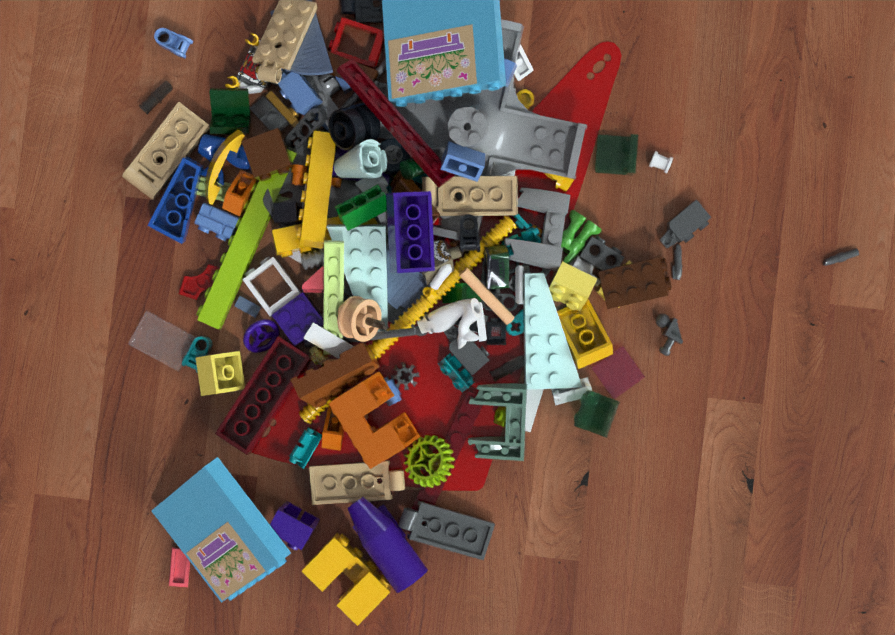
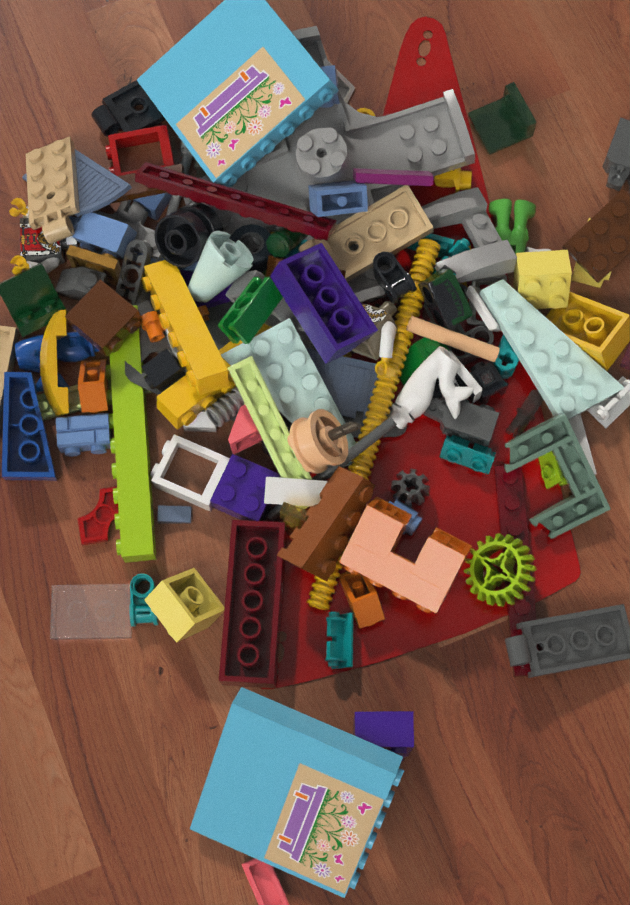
camera: 30 degrees left, 15 degrees down
dark purple piece [243,319,279,353] -> none
yellow piece [302,533,392,626] -> none
tan hinge [309,460,405,505] -> none
dark purple piece [347,497,428,593] -> none
dark grey brick [579,236,625,271] -> none
white bush [649,151,673,174] -> none
none -> magenta tile [353,168,434,186]

